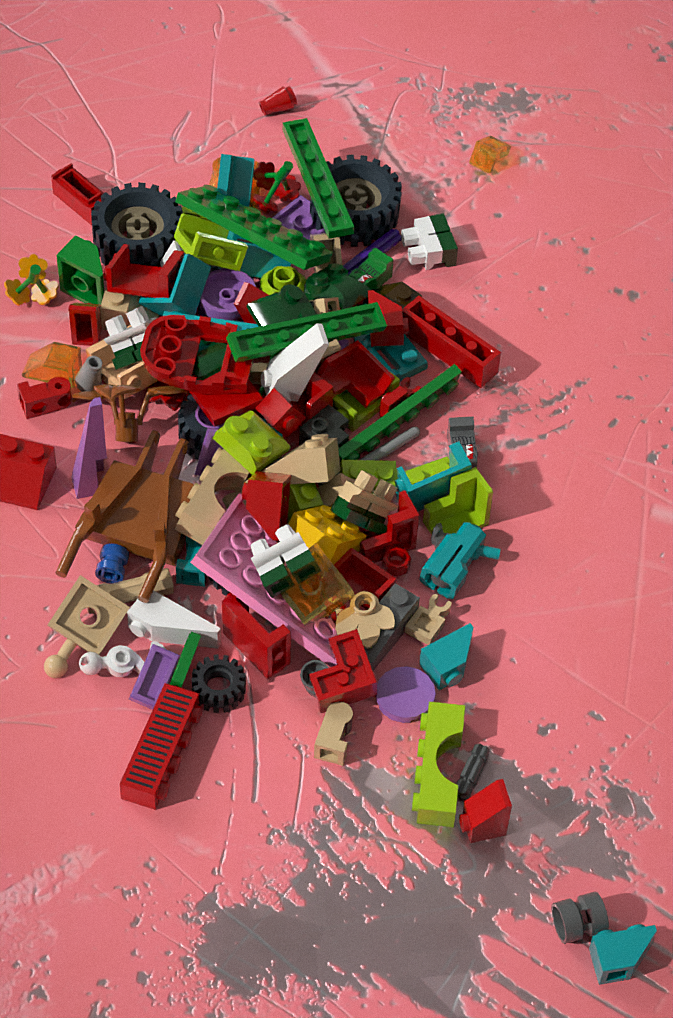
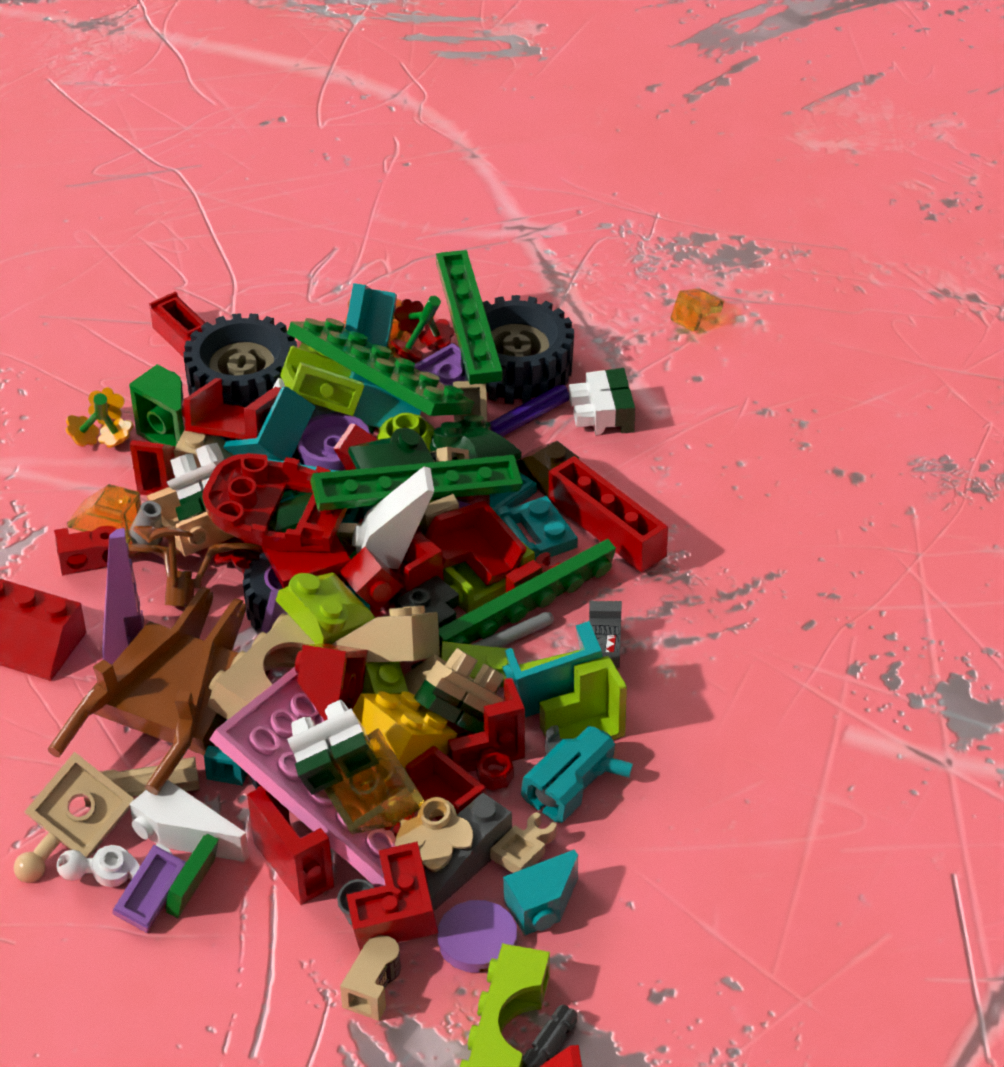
camera: 10 degrees right, 10 degrees down
blue wheel [95,544,129,584] -> none
red brick [119,683,203,810] -> none
black tyre [191,654,246,713] -> none
red cone [259,86,297,115] -> none
green leg [349,248,393,291] -> none
red slope [368,290,409,347] -> none

